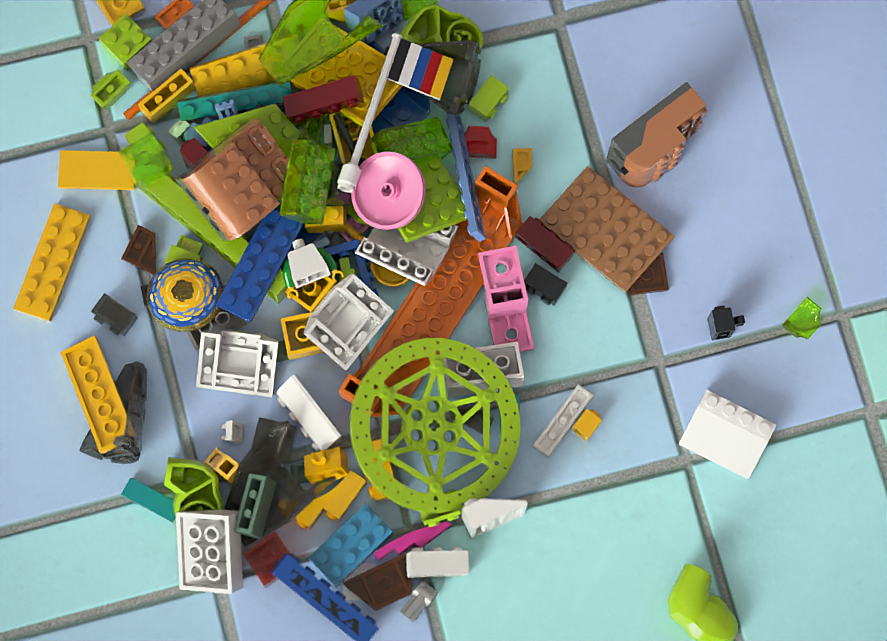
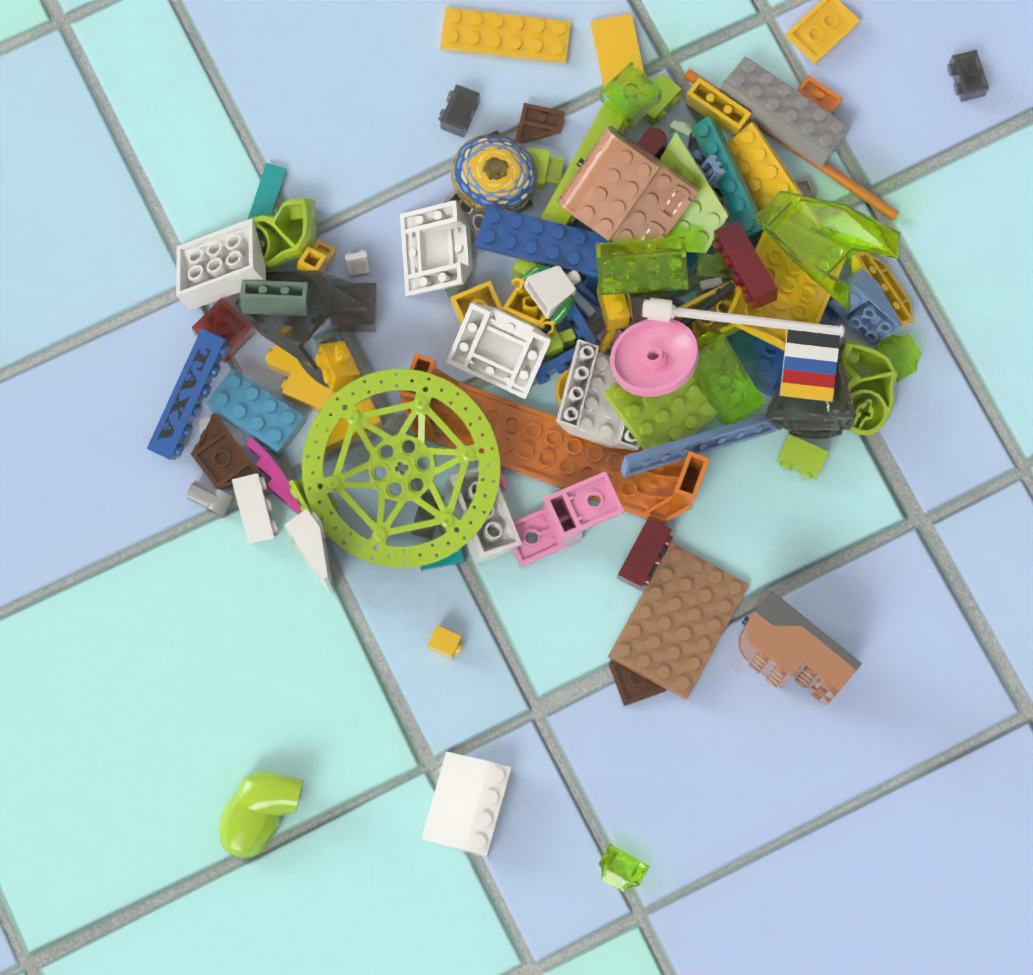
camera: 80 degrees right, 0 degrees up
yellow plate [60,335,137,454] -> none
clear smoke cone [79,362,147,464] -> none
lime slope [90,70,131,110] -> none
lime brick [98,14,152,71] -> none
white slope [276,375,342,452] -> none
red slope [464,126,497,159] -> none
yellow slope [512,148,532,183] -> none
black brick [524,263,568,306] -> none
white tile [533,384,594,458] -> none
black brick [707,306,745,341] -> none

